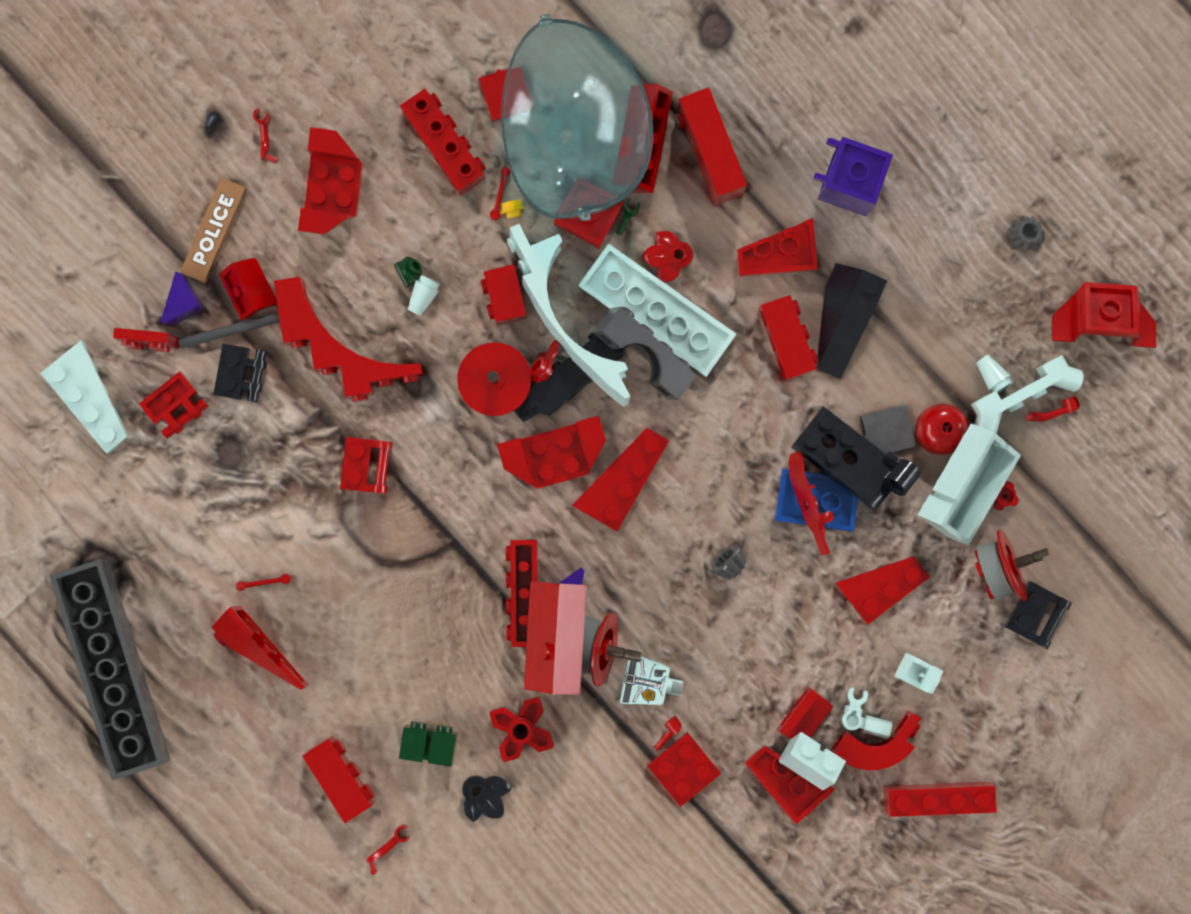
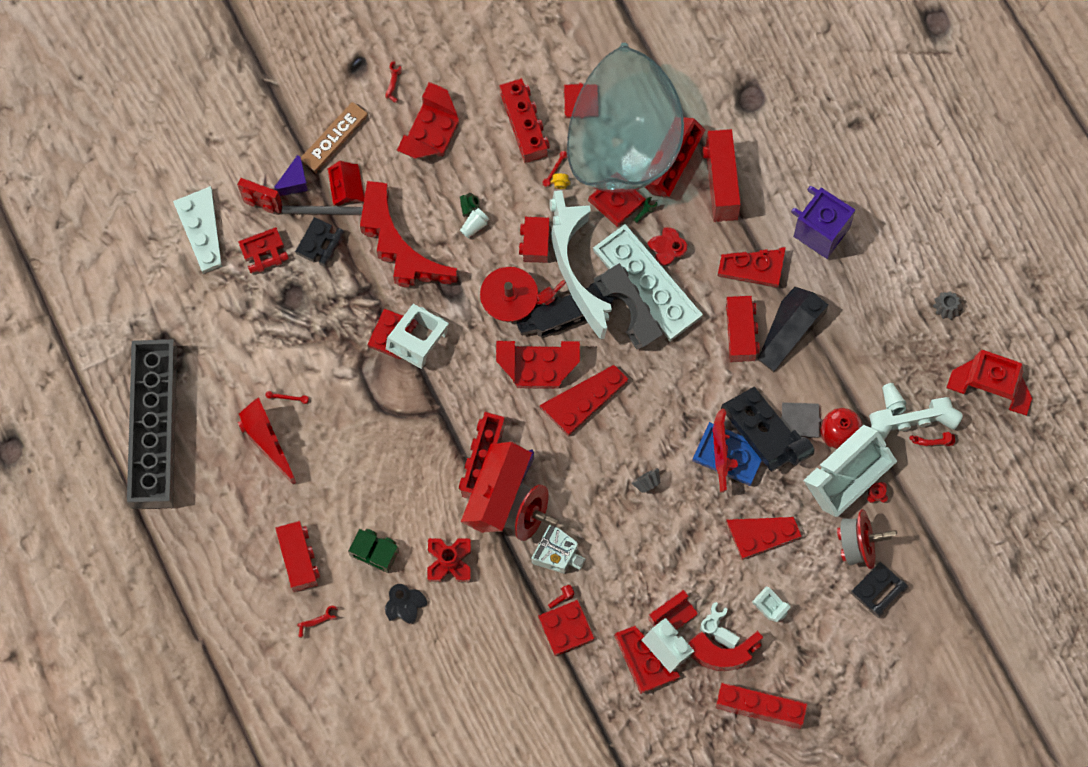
camera: 20 degrees right, 15 degrees down
none -> light aqua window [386,304,449,369]

